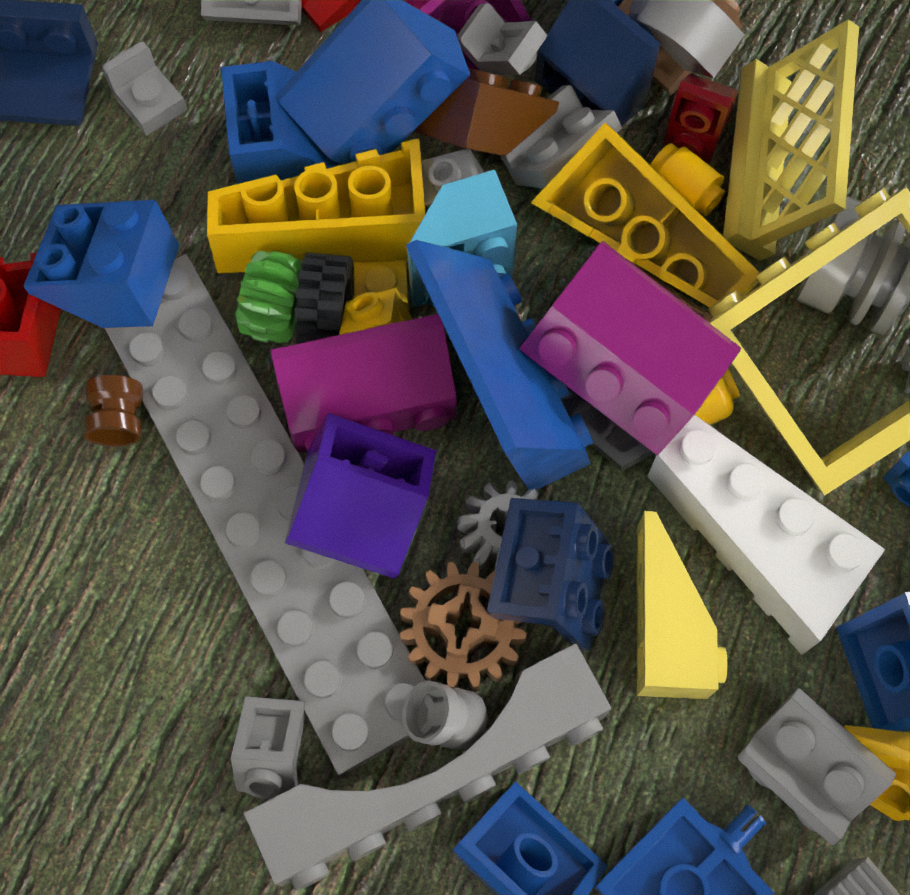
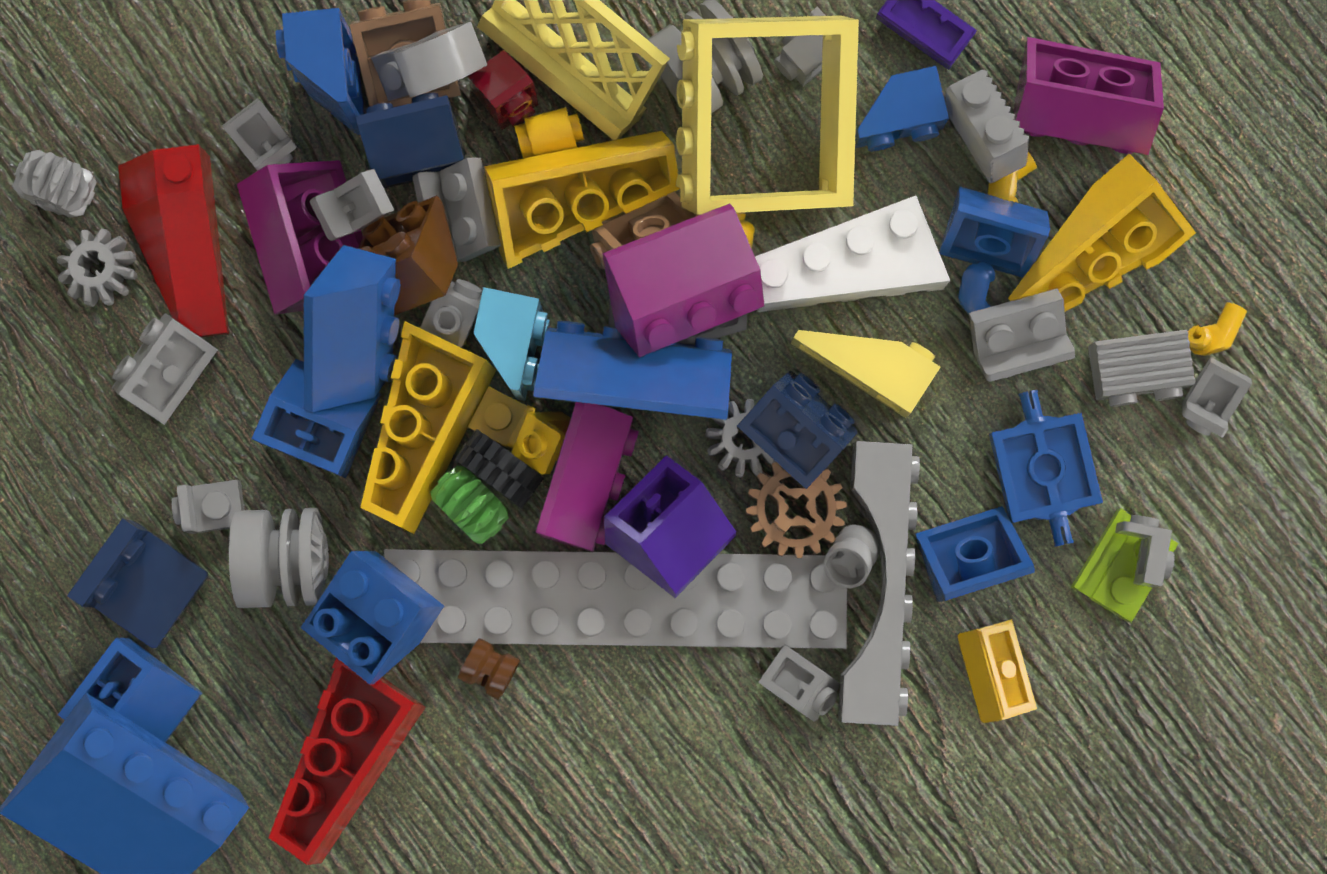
camera: 60 degrees left, 15 degrees up
none -> light grey wheel [229,508,329,608]
none -> blue arm [958,262,995,315]

